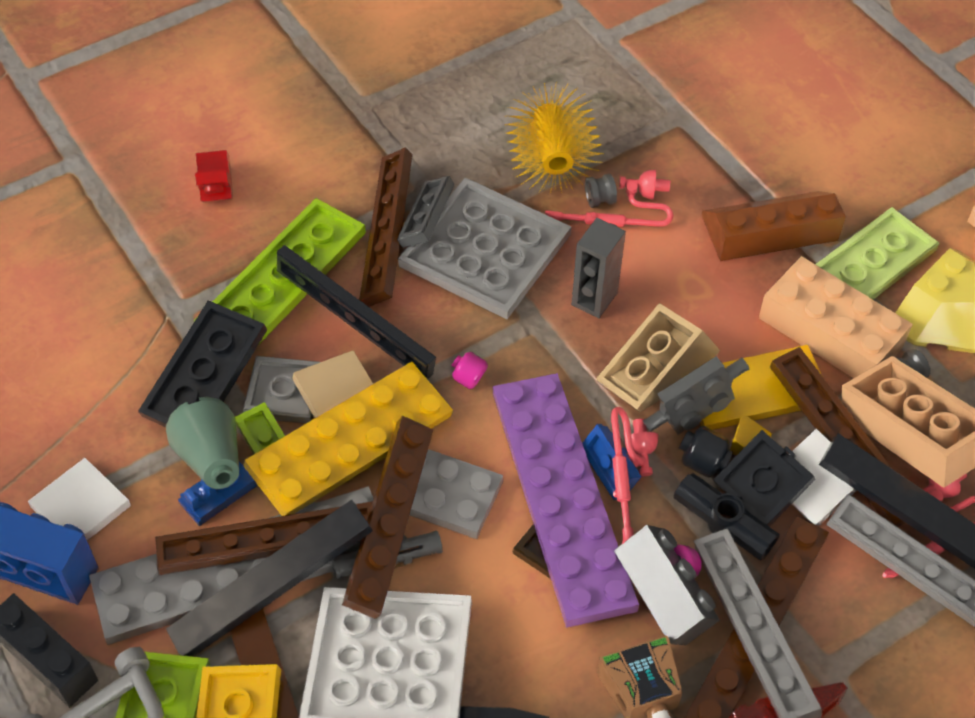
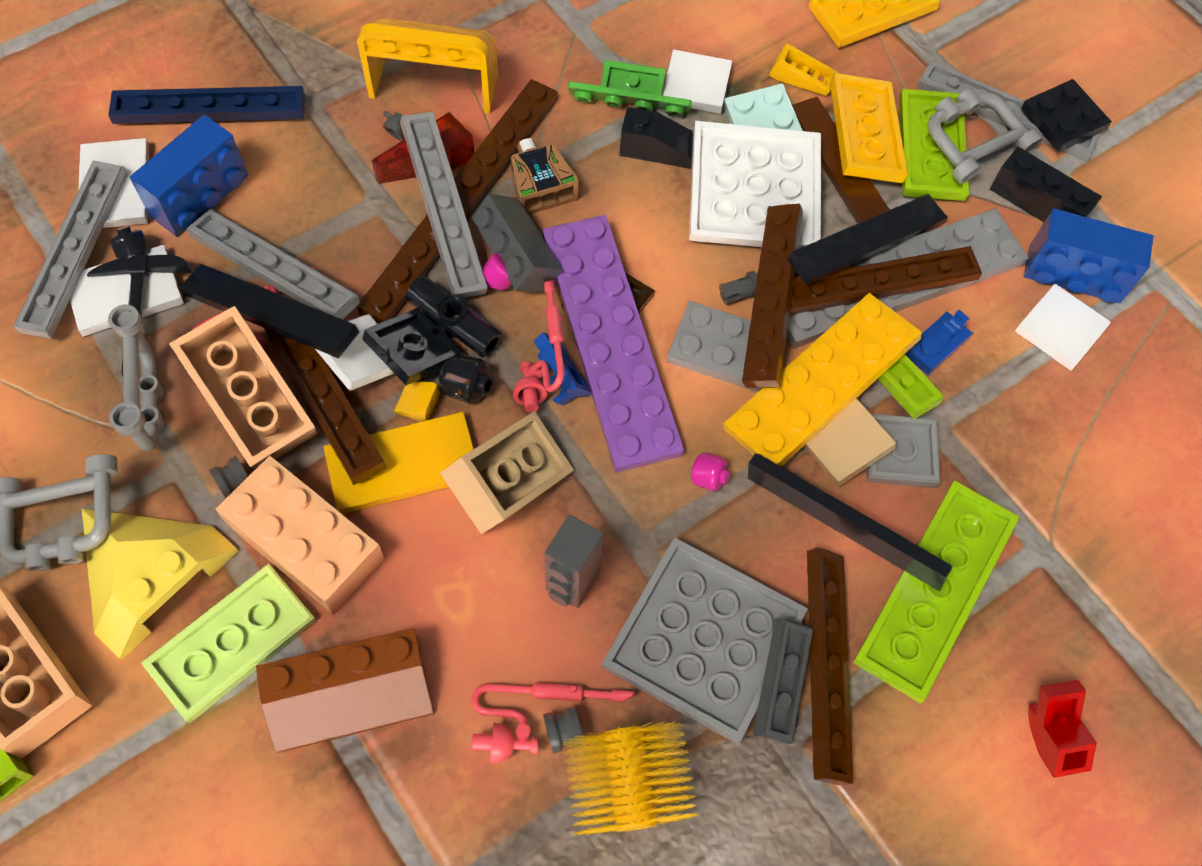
camera: 175 degrees right, 10 degrees up
black plate [138,300,267,427] -> none
sand green cone [166,397,239,489] -> none
dark grey plate [642,356,750,435] -> none

